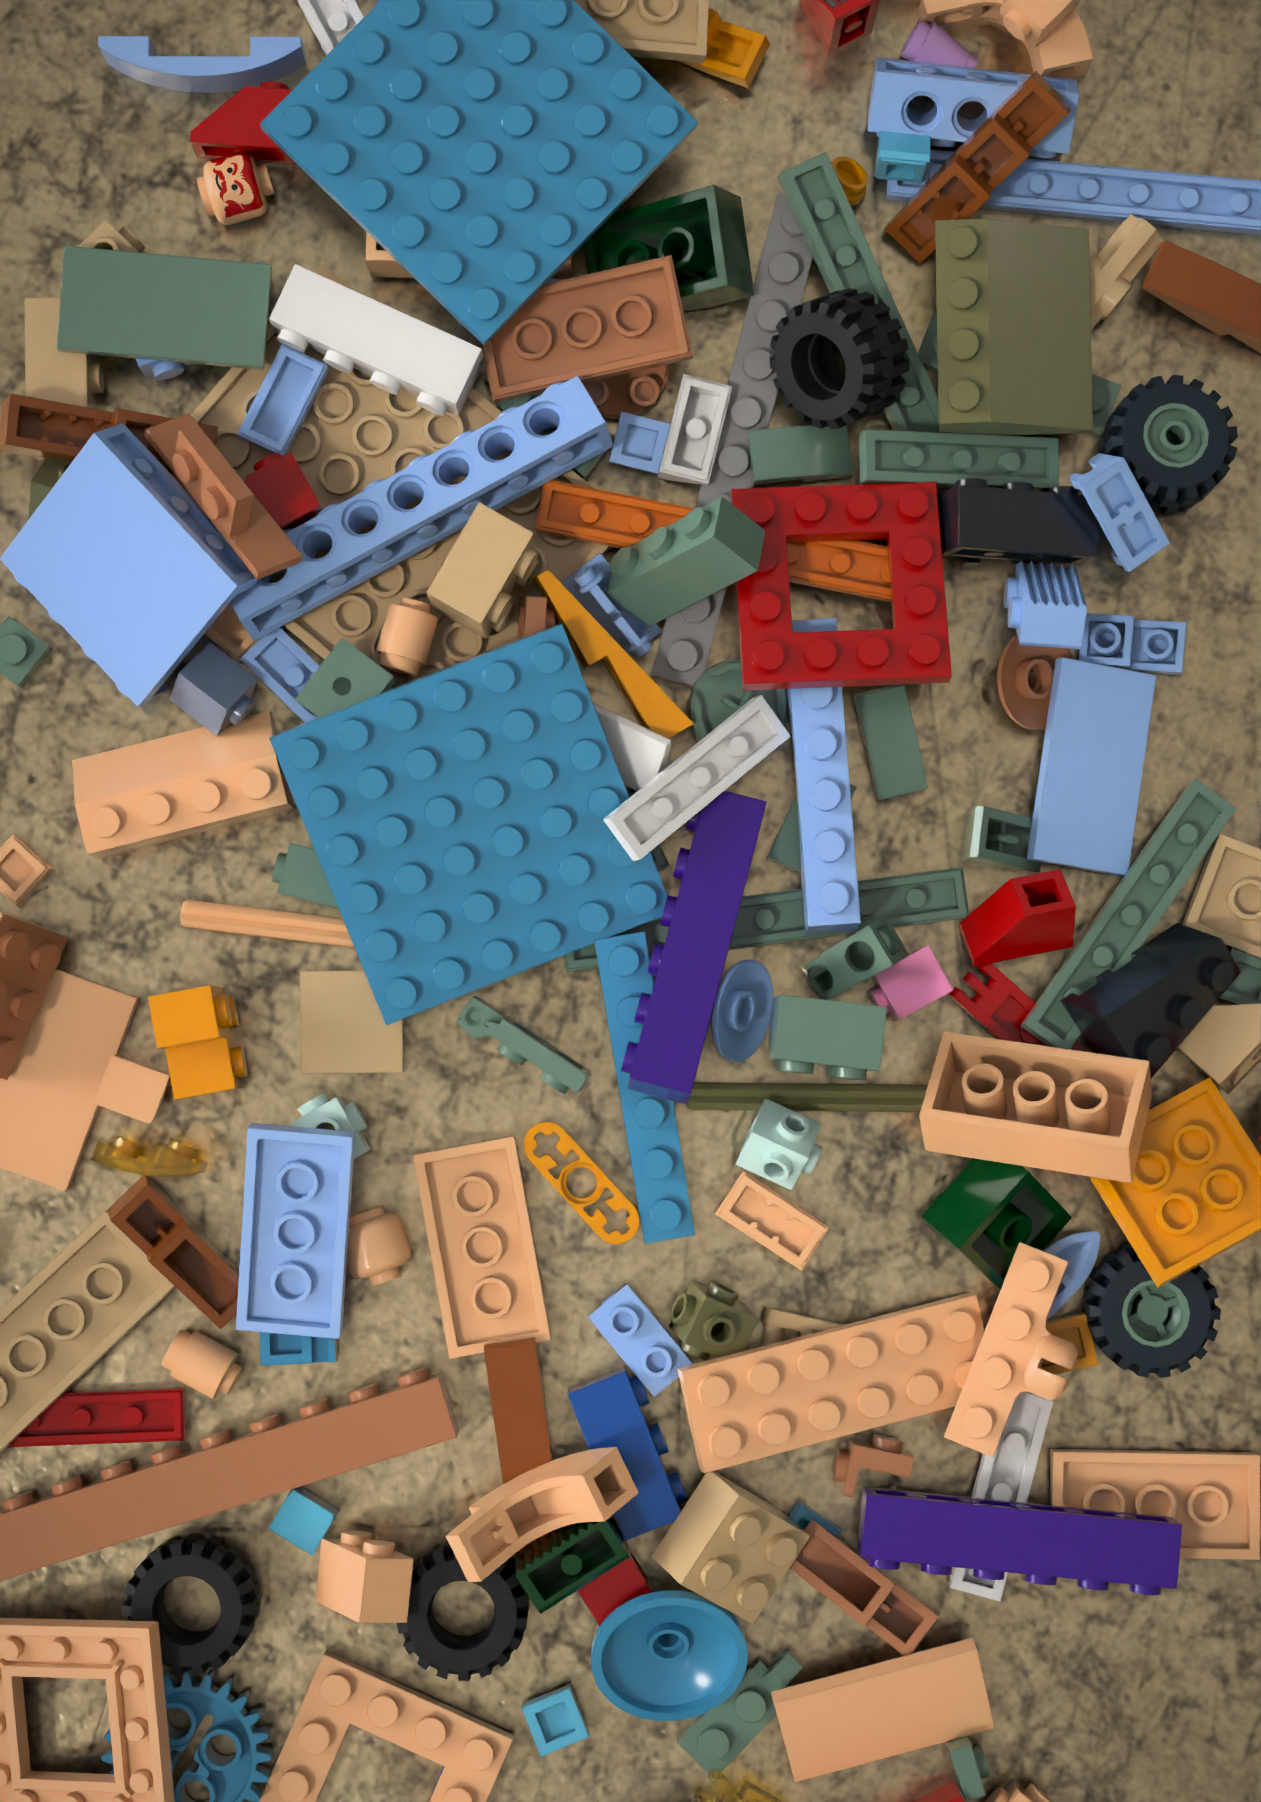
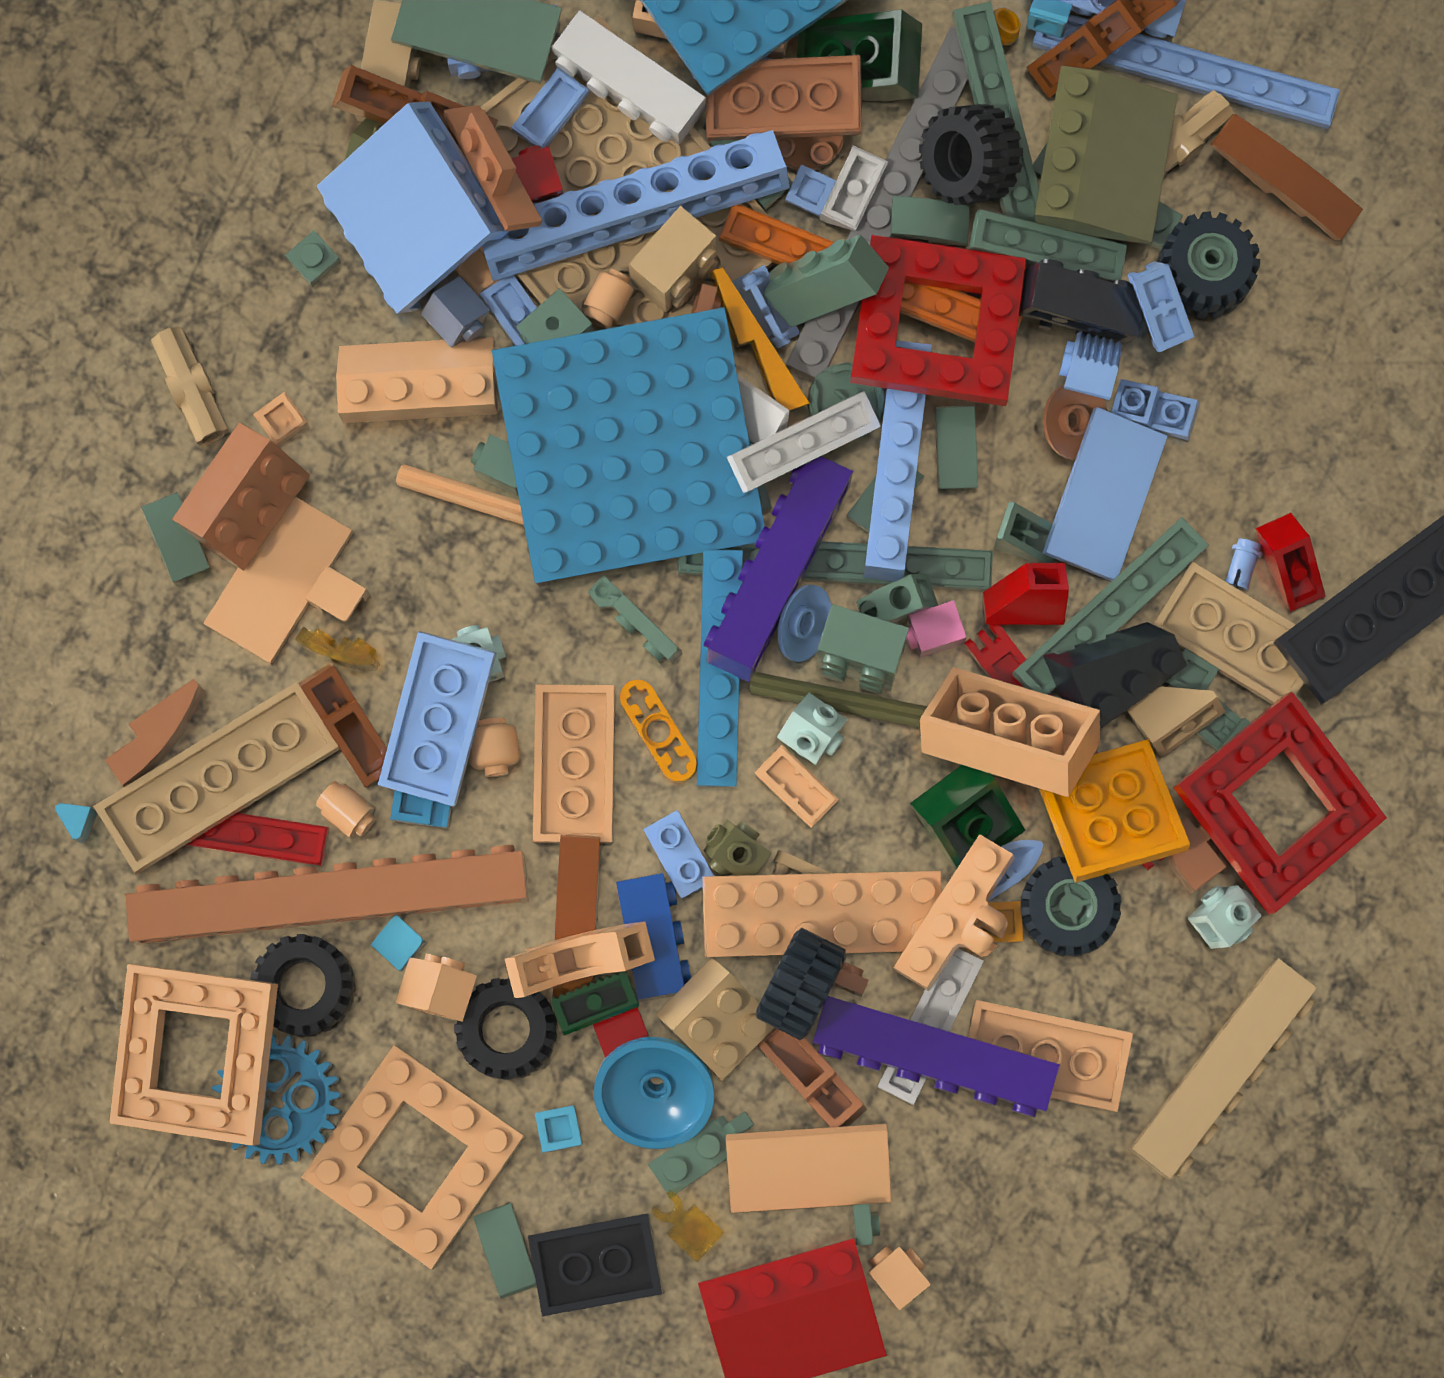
camera: 20 degrees right, 5 degrees down
light orange brick [148,985,248,1100] -> none
tan tile [300,971,404,1074] -> none
none -> black wheel [756,928,846,1040]

